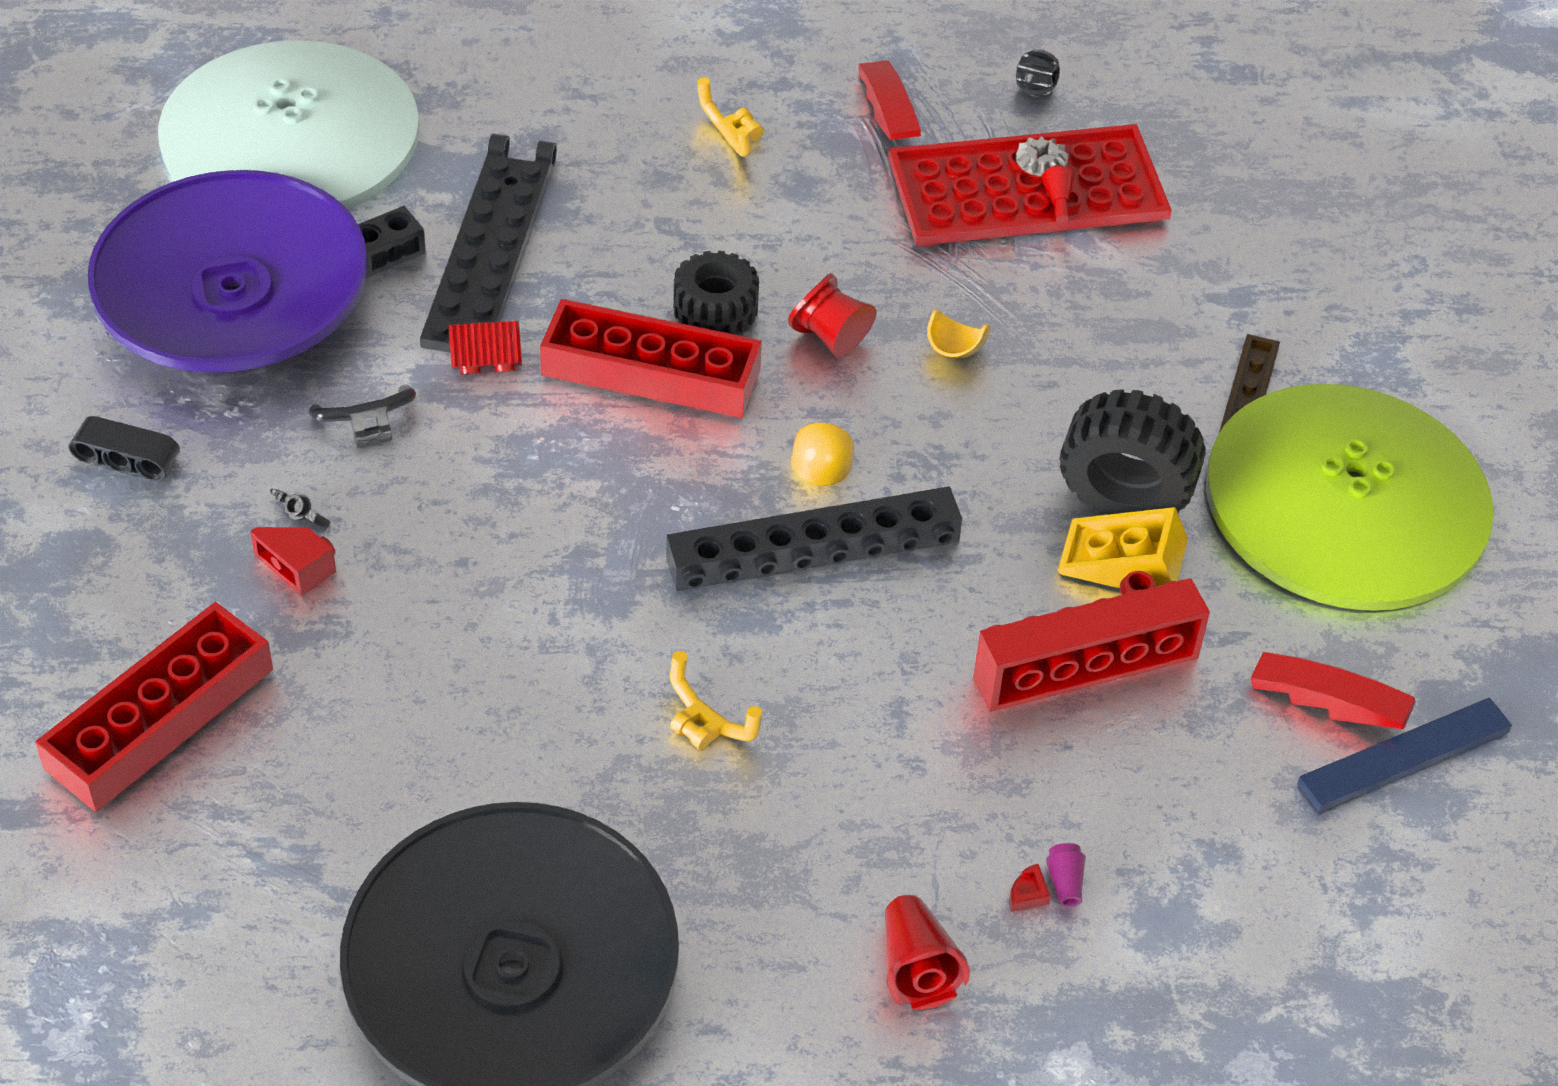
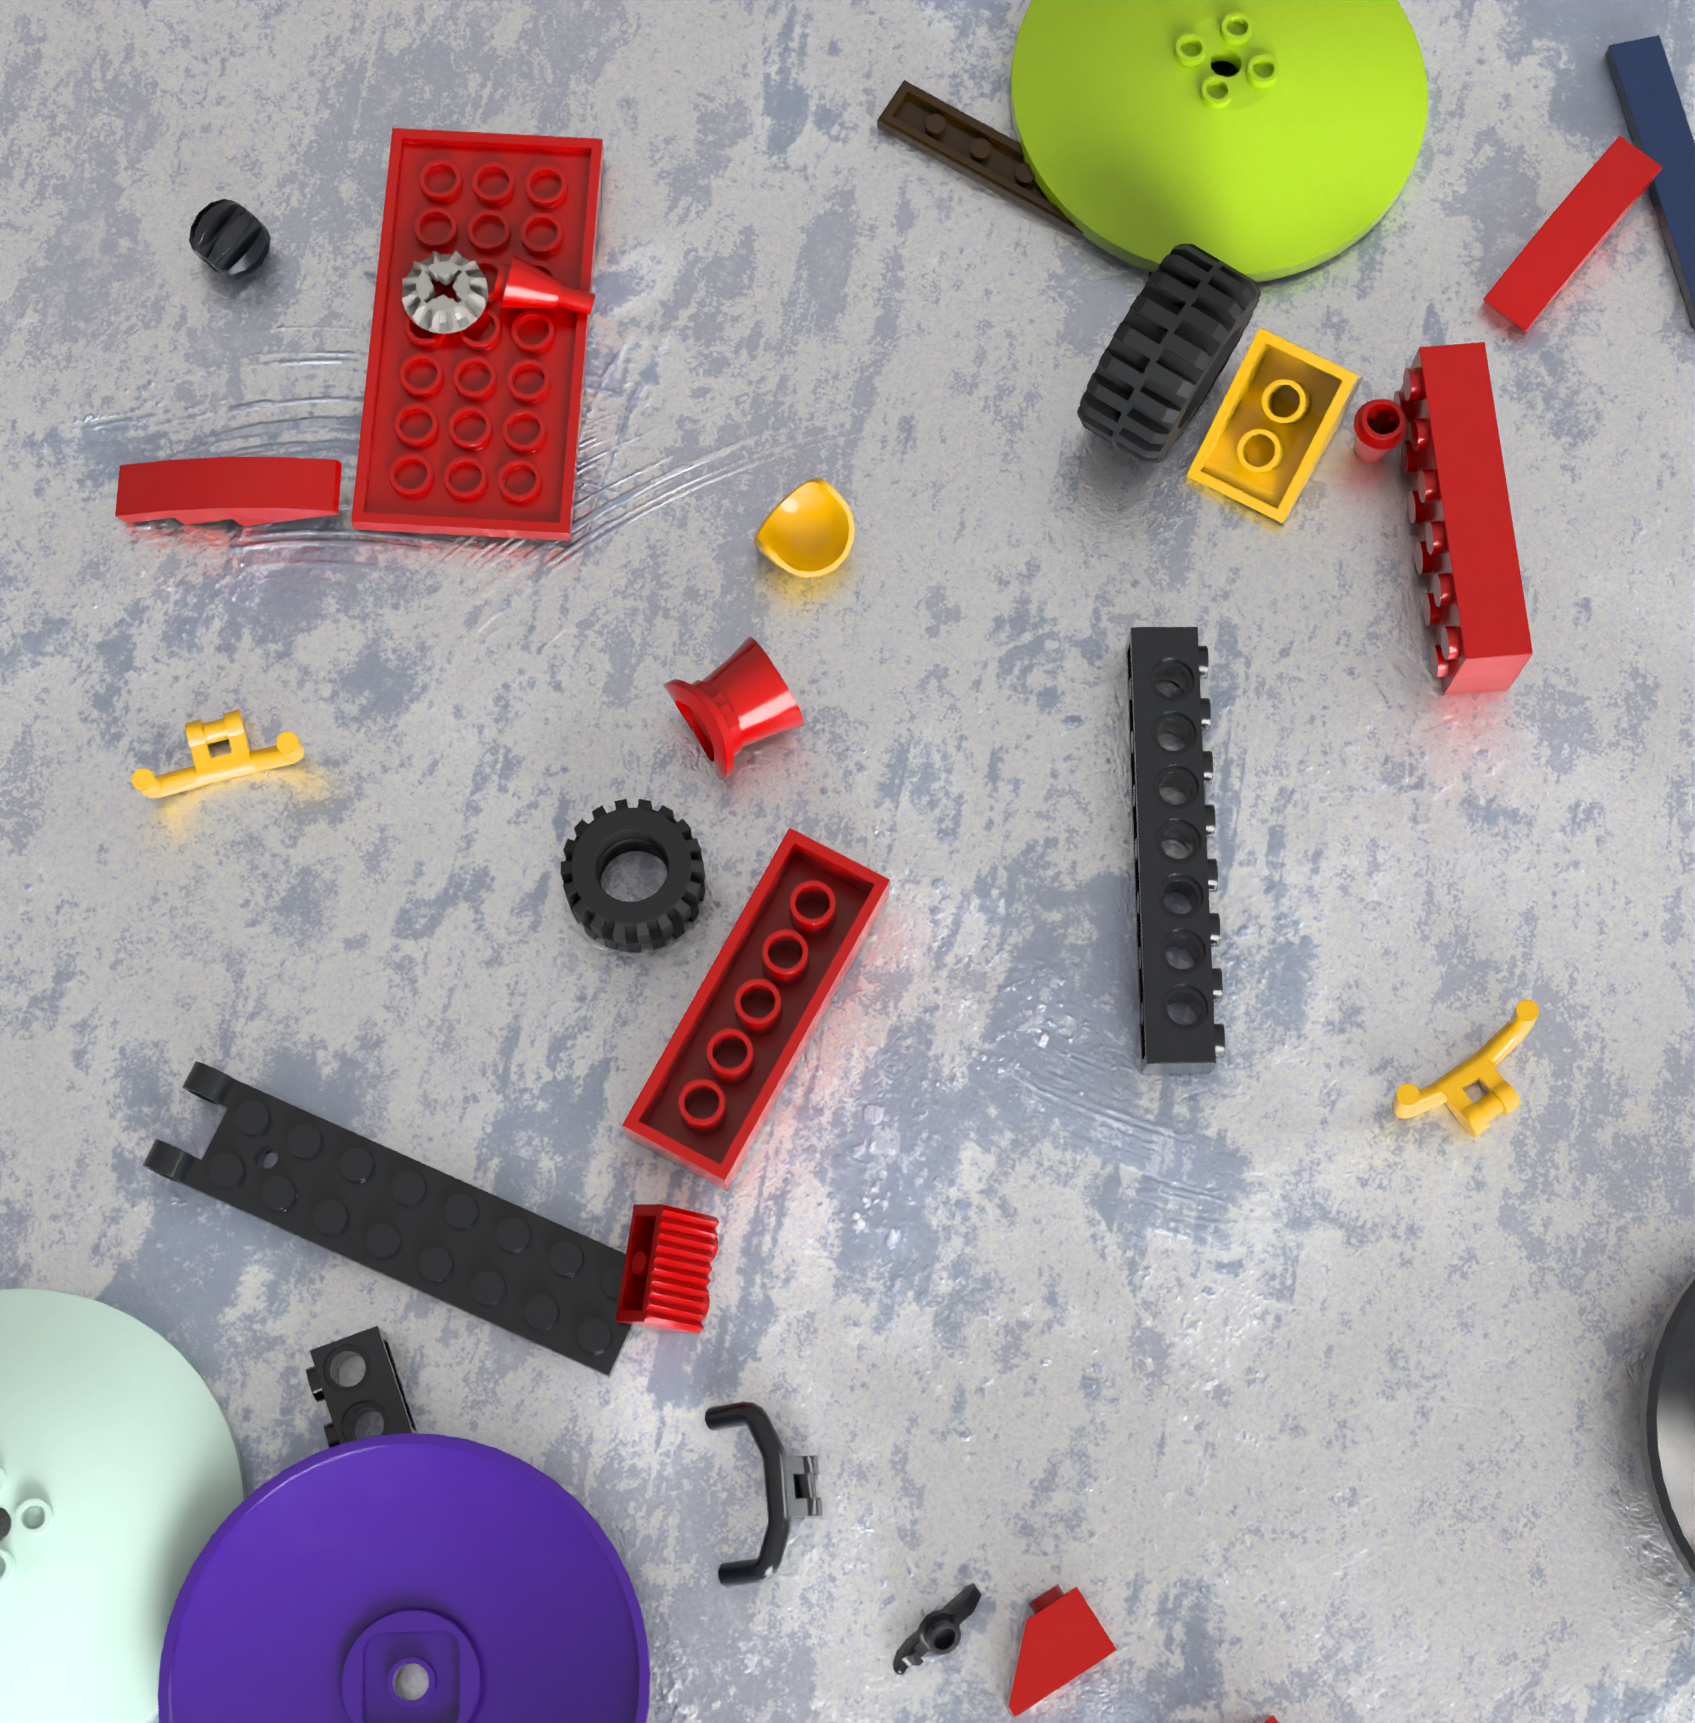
camera: 75 degrees left, 25 degrees up
yellow helmet [792,422,855,486] -> none

